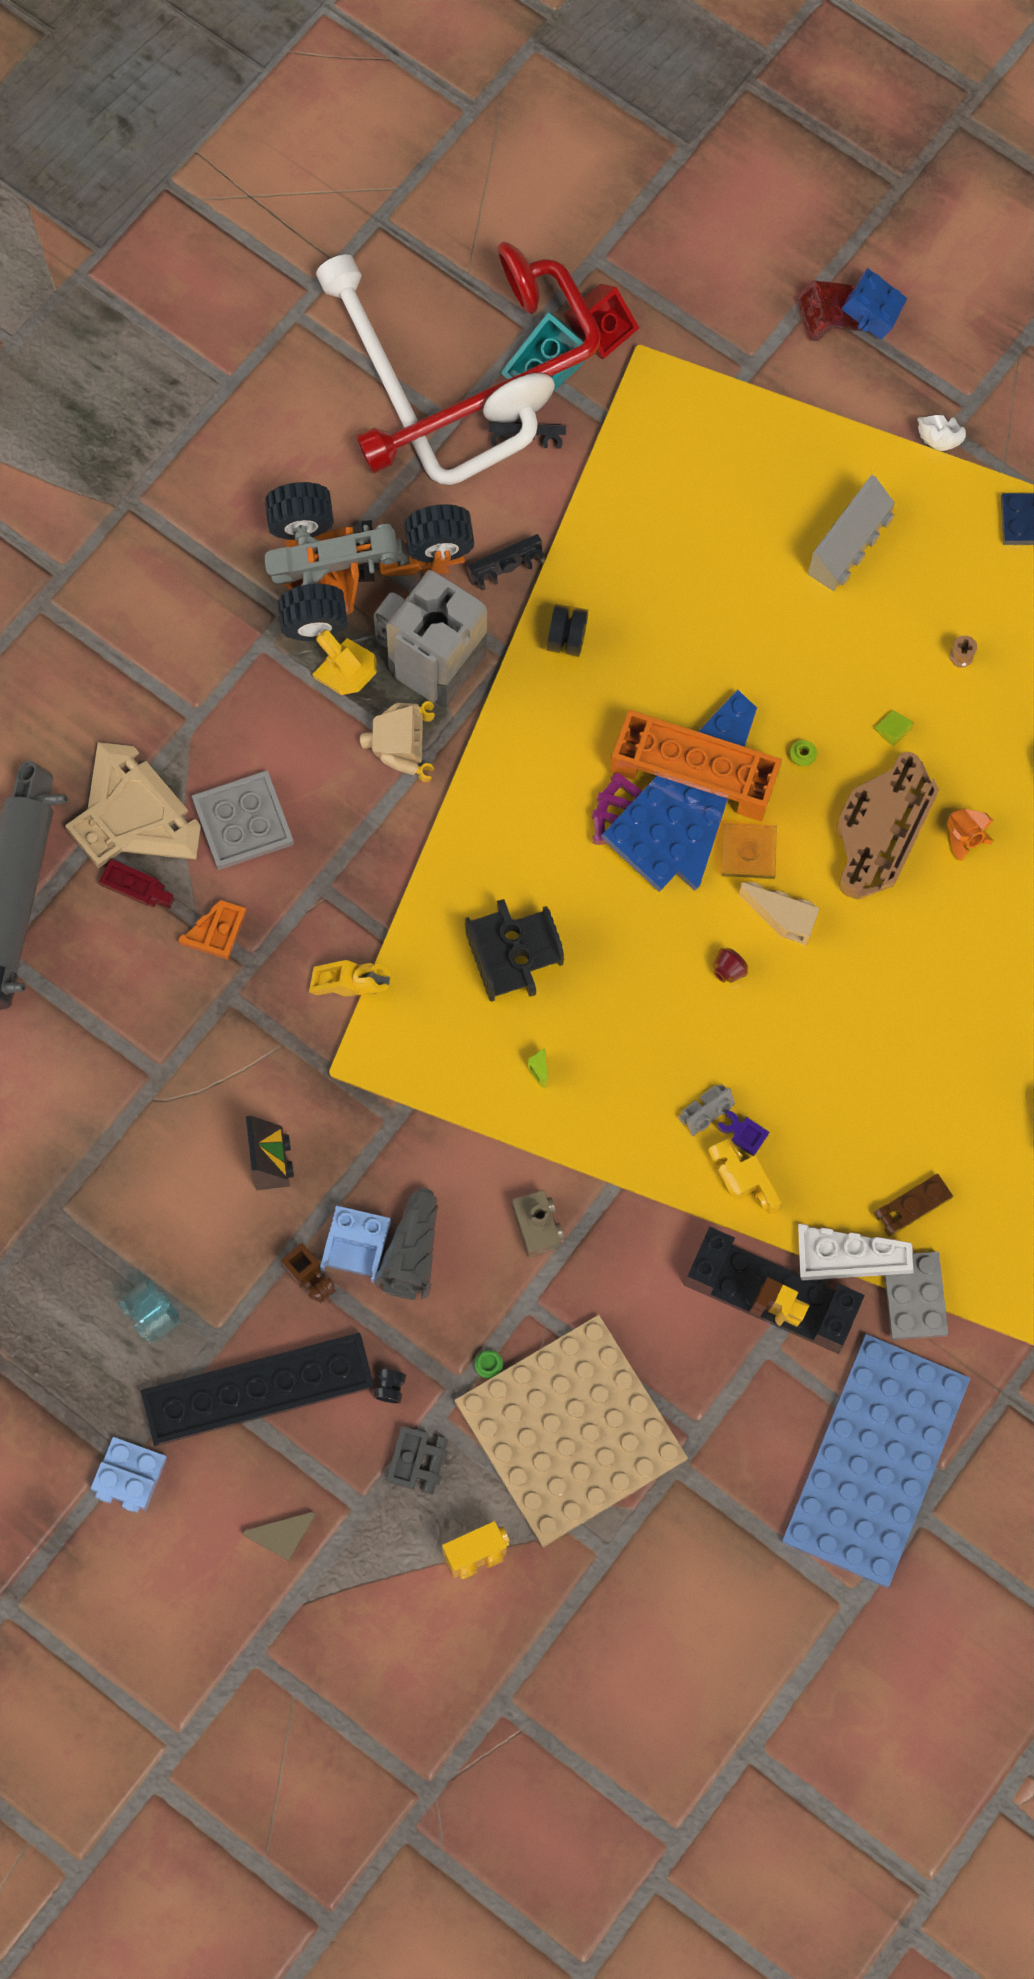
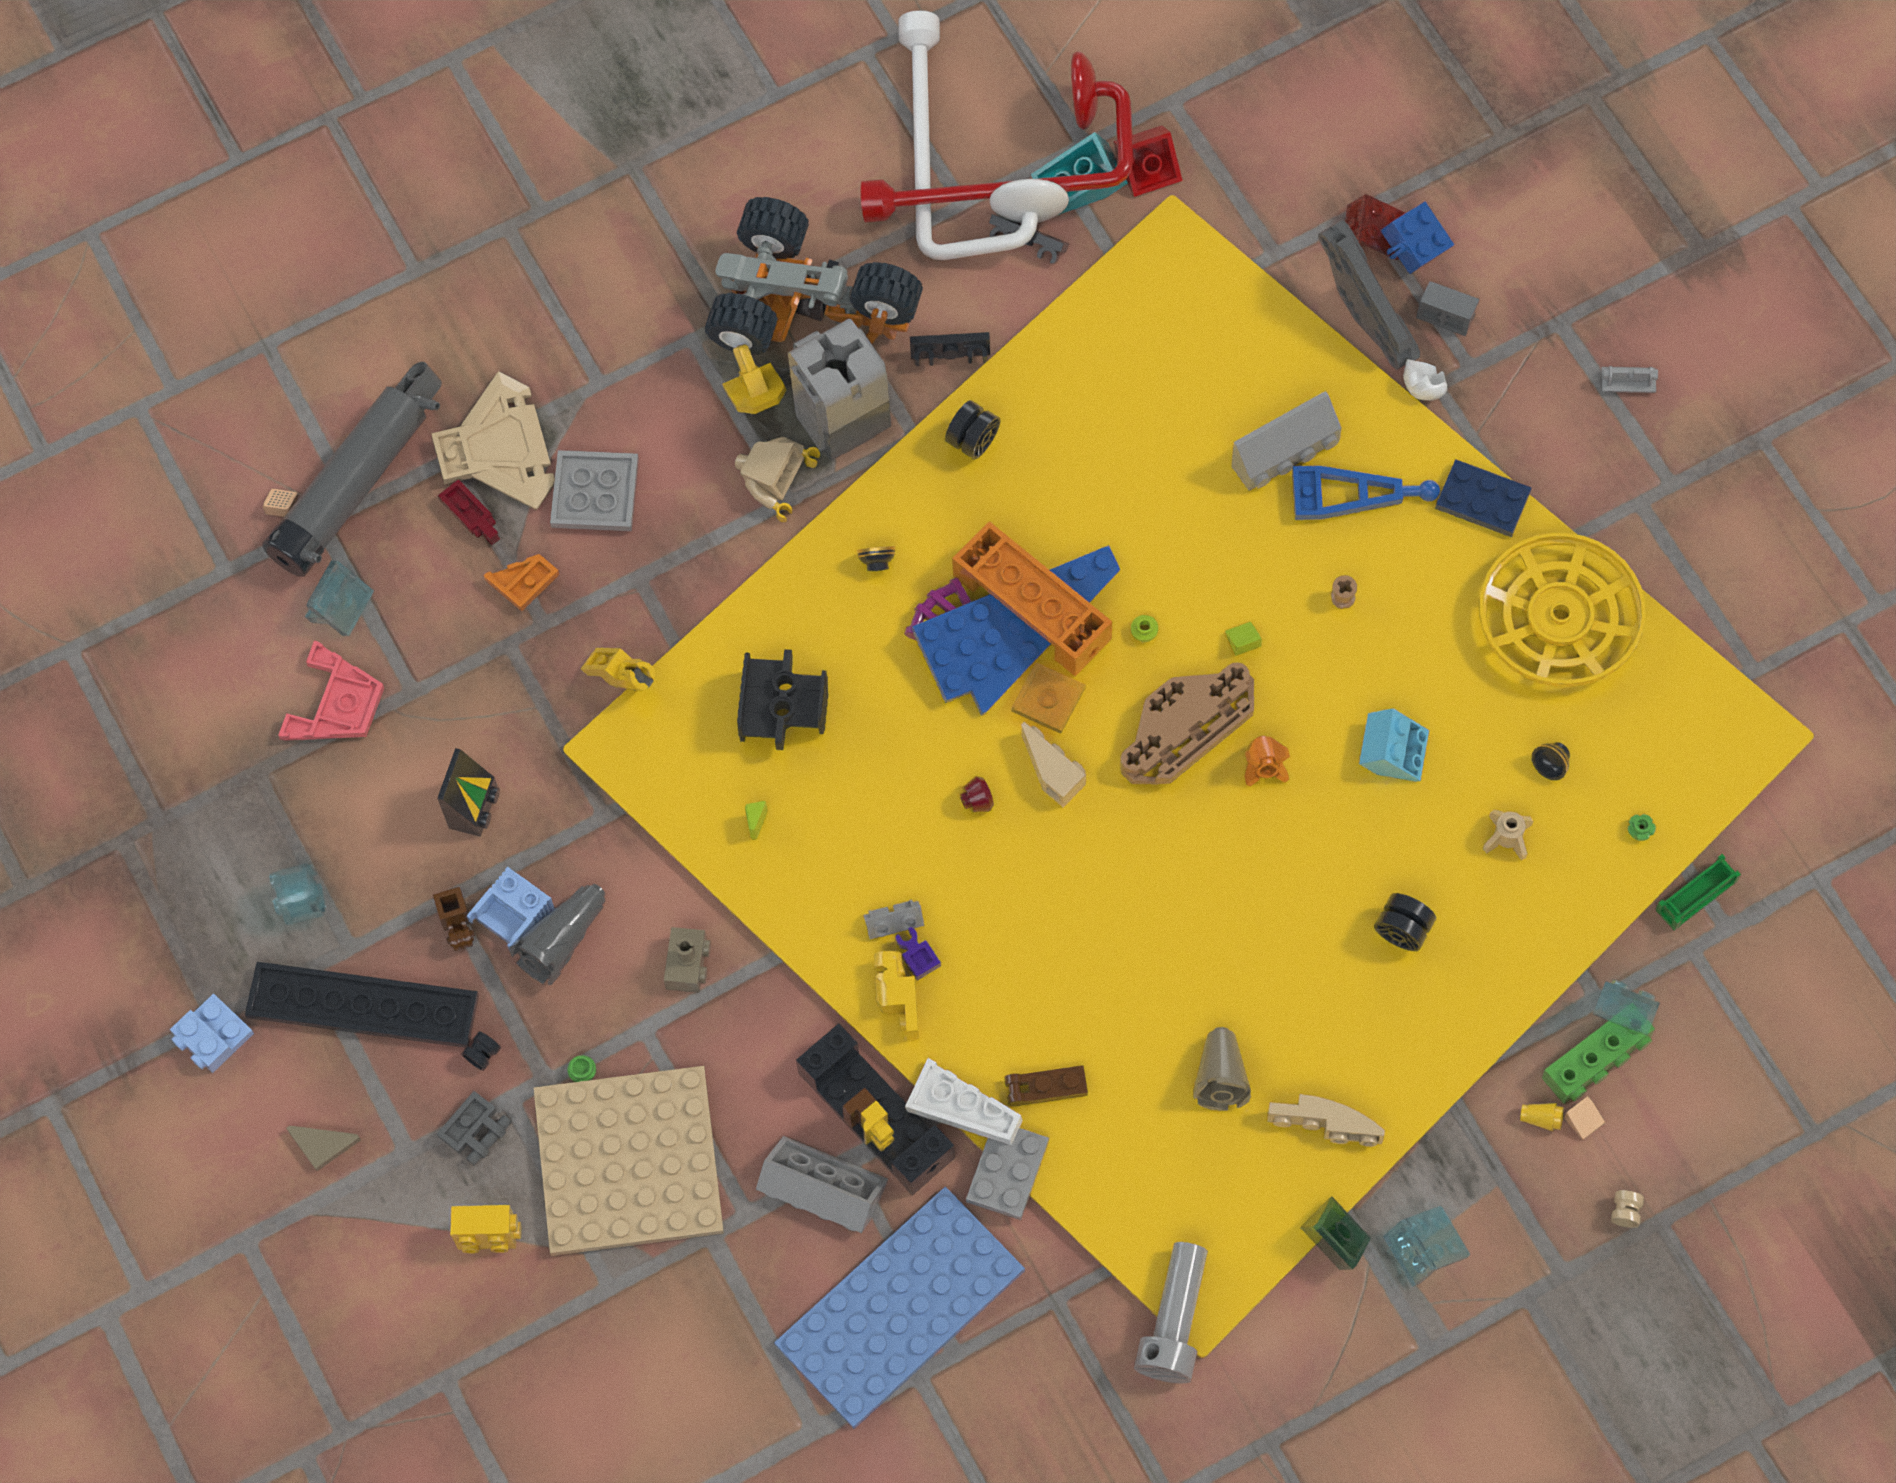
camera: 30 degrees right, 5 degrees down
none -> coral wing [278,641,384,741]
none -> clear light blue bracket [305,560,374,636]
none -> light grey slope [756,1136,888,1233]
none -> black piece [857,546,895,571]
none -> blue plate [1292,466,1440,520]
none -> dark grey connector [1318,220,1420,370]
none -> dark grey hinge [1416,281,1480,336]

